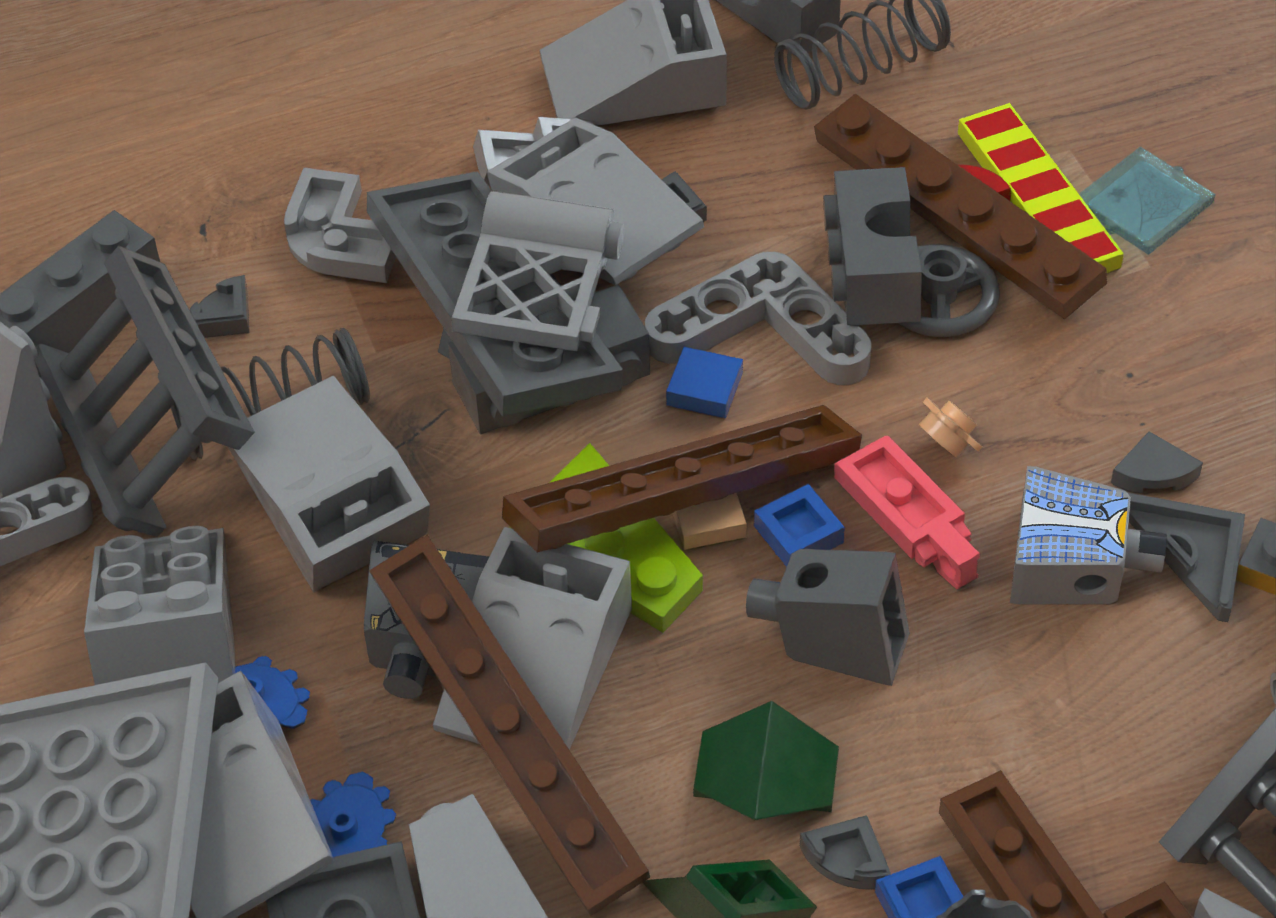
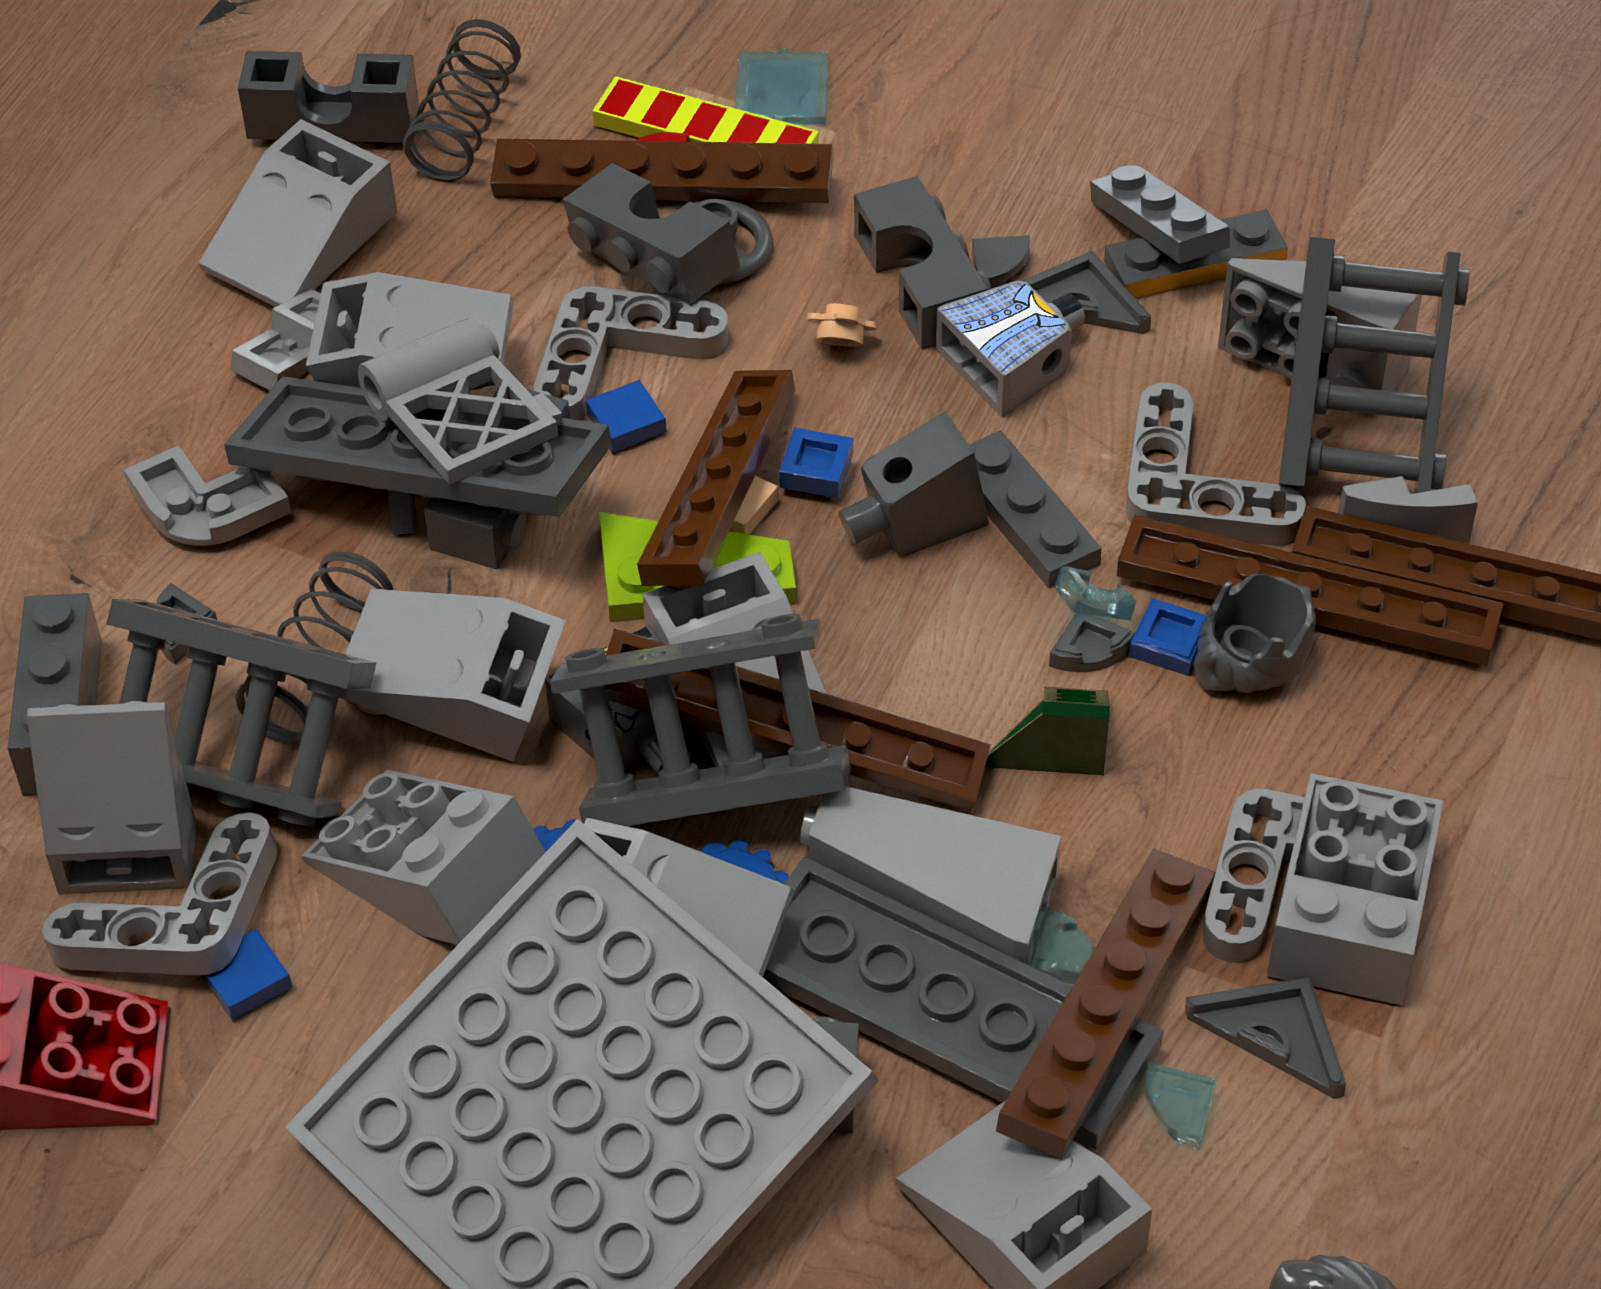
camera: 45 degrees left, 0 degrees up
dark green slope [693,701,839,820] -> none
coral hinge [834,435,980,589] -> none
none -> dark grey fence [550,614,851,826]
none -> dark grey arch [854,176,992,350]
none -> dark grey plate [969,430,1102,588]
none -> clear light blue tile [1055,566,1137,621]
none -> light grey beam [1126,382,1306,546]

